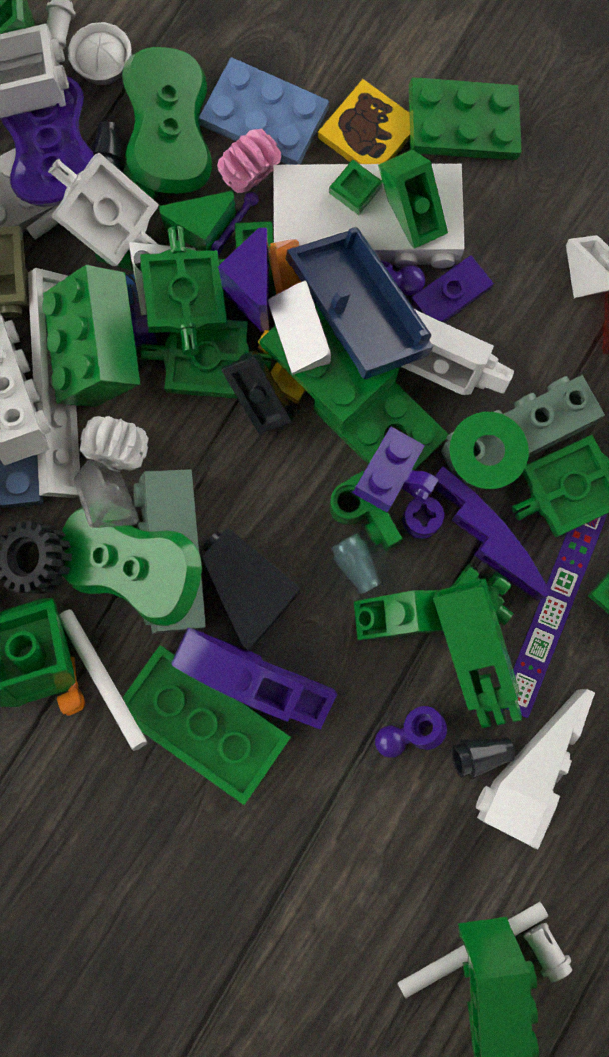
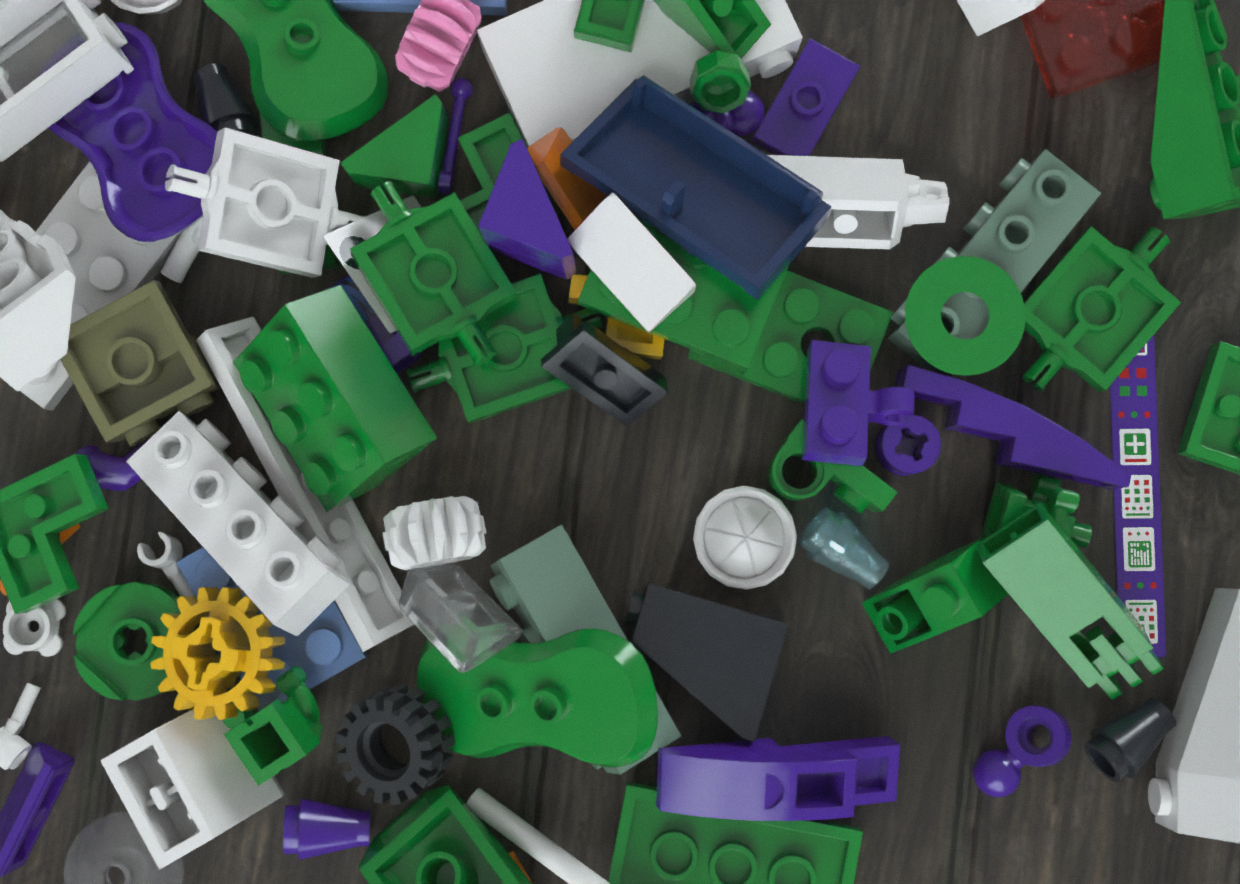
camera: 20 degrees left, 5 degrees up
none -> green tile [690,50,751,114]
none -> white hat [693,486,797,590]

